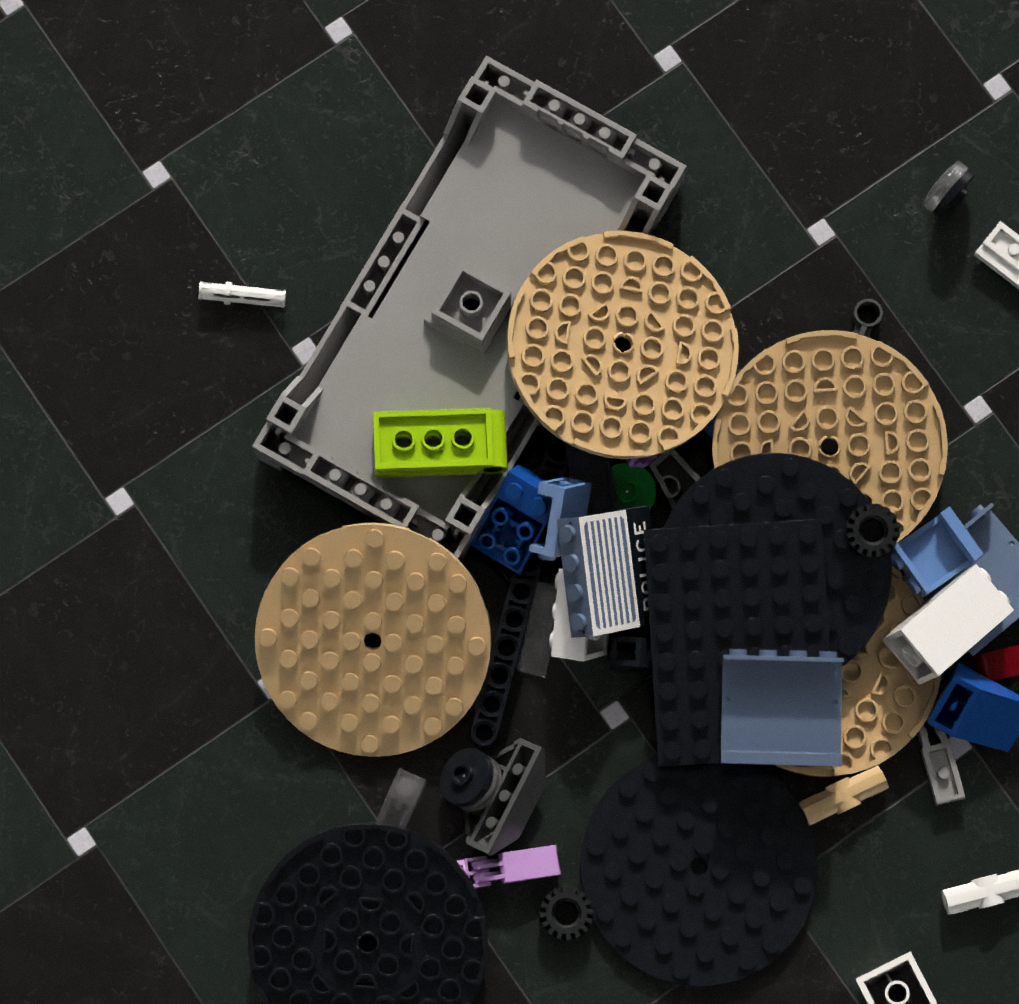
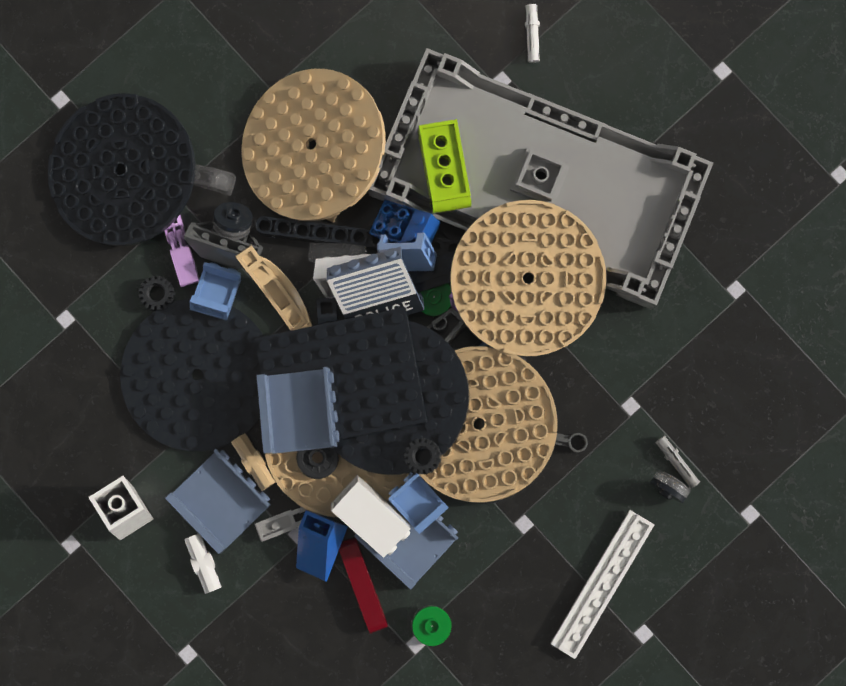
camera: 85 degrees right, 5 degrees up
none -> sand blue panel [165,449,271,554]
none -> medium blue panel [190,262,241,320]
none -> tan piece [235,245,312,331]
none -> black wheel [296,447,339,479]
none -> light grey pin [655,435,700,489]

